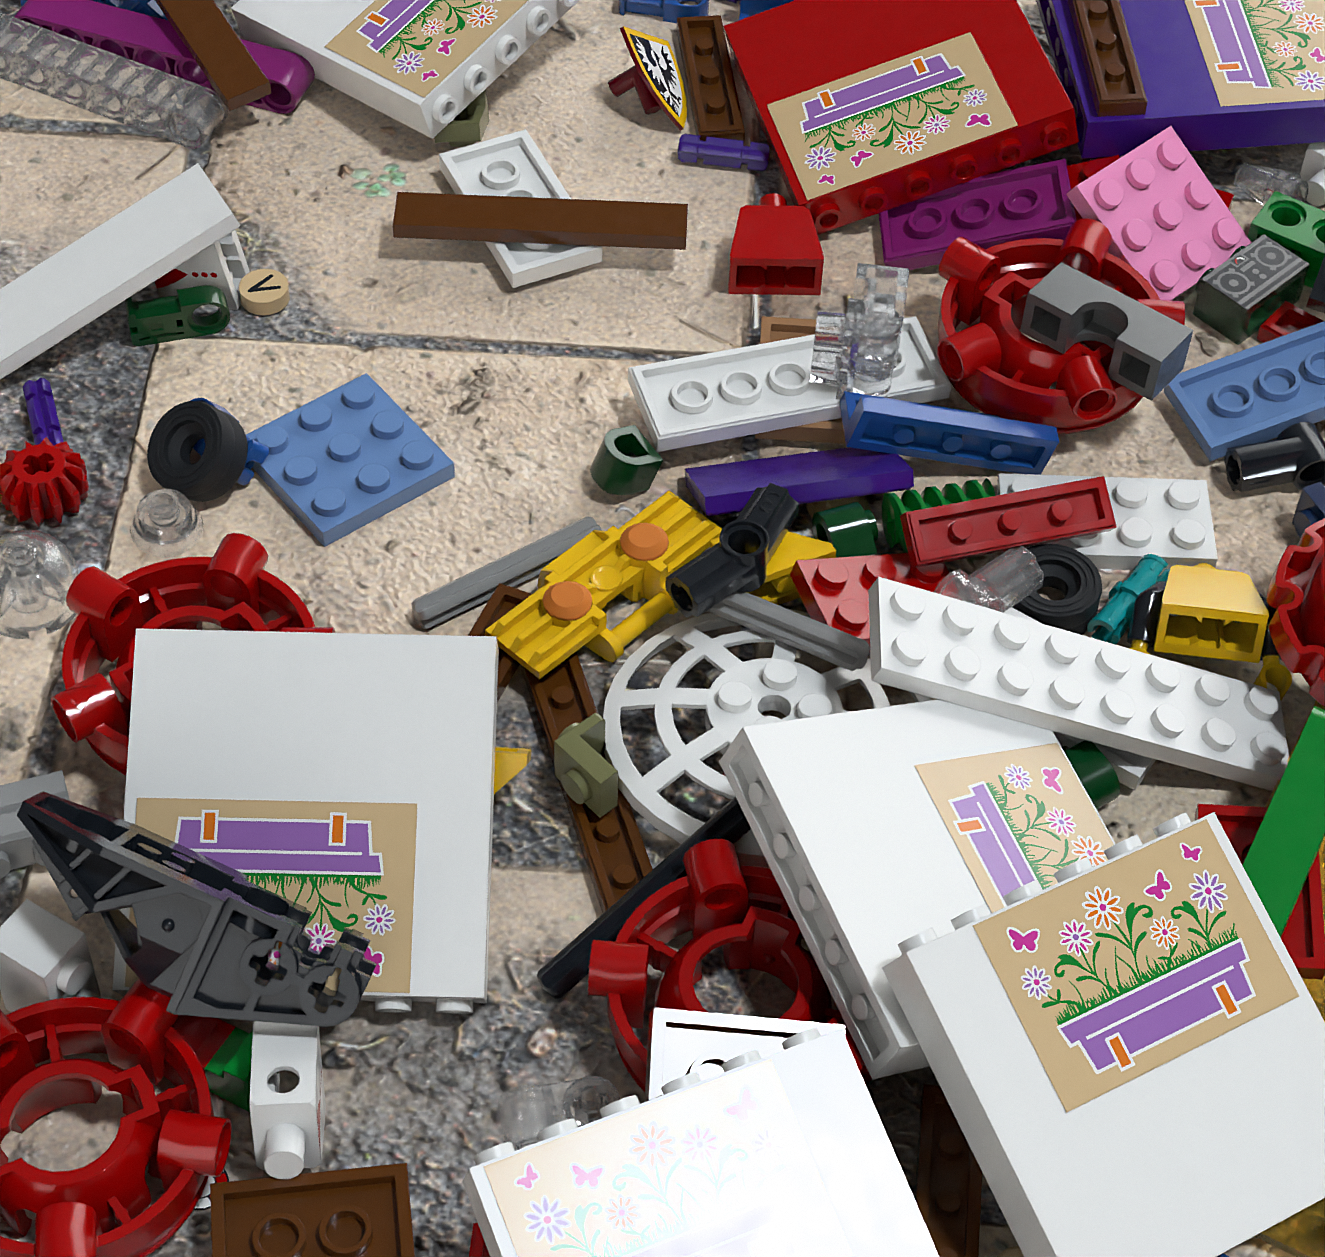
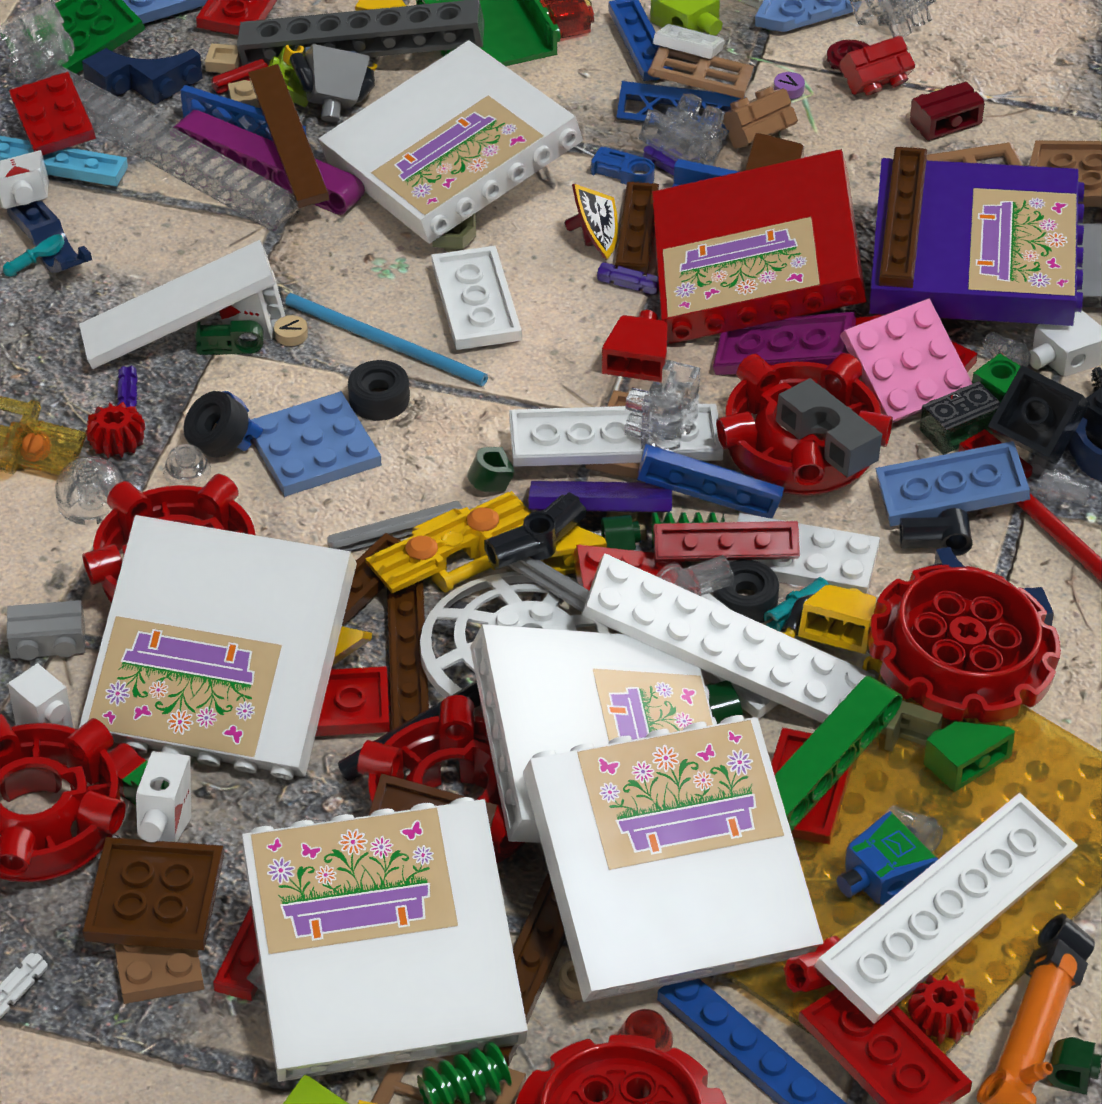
camera: 15 degrees right, 5 degrees down
black connector [17,791,377,1027] -> none
reddish brown tile [393,192,688,250] -> none
olive bracket [554,713,618,818] -> none
none -> dark azure piece [285,293,488,386]
none -> red plate [315,666,390,736]
none -> black tyre [348,360,410,421]

